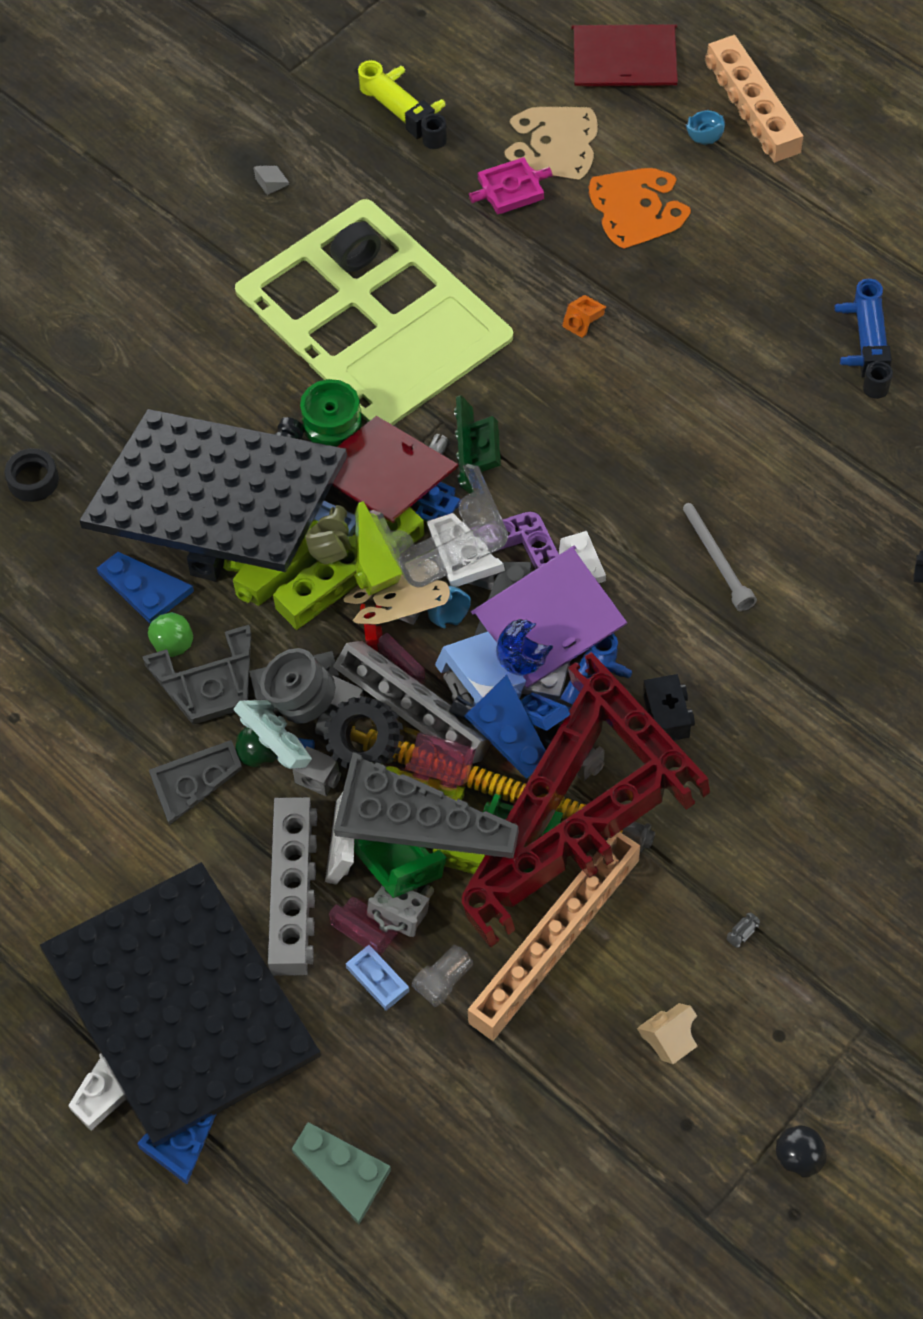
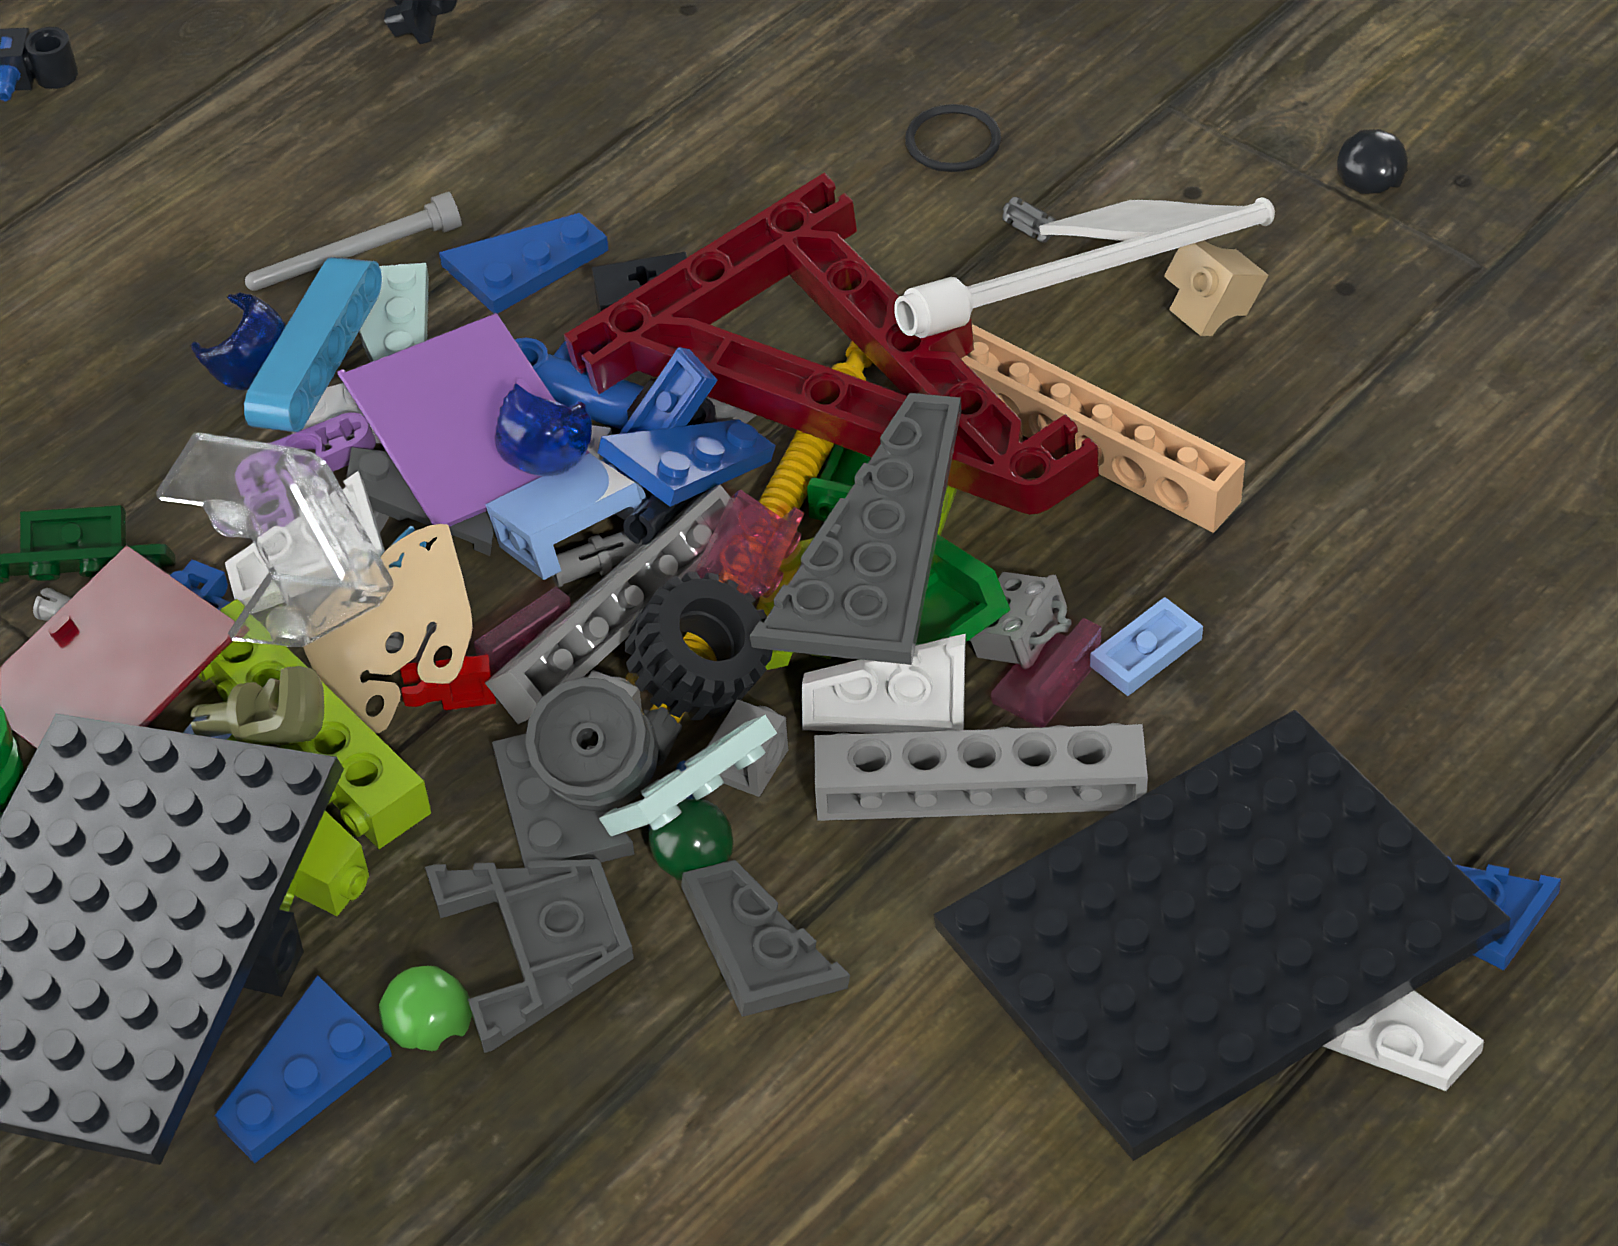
camera: 90 degrees left, 10 degrees down
sand green wing [292,1122,391,1225] -> none
lime slope [355,501,402,596] -> none
clear piece [411,945,473,1007] -> none
none -> clear blue piece [190,293,286,390]
none -> dark azure beam [244,257,382,432]
none -> light aqua wing [359,263,429,362]
none -> blue wing [439,213,609,314]
none -> white flag [895,198,1275,338]
none -> black tyre [905,104,1001,172]

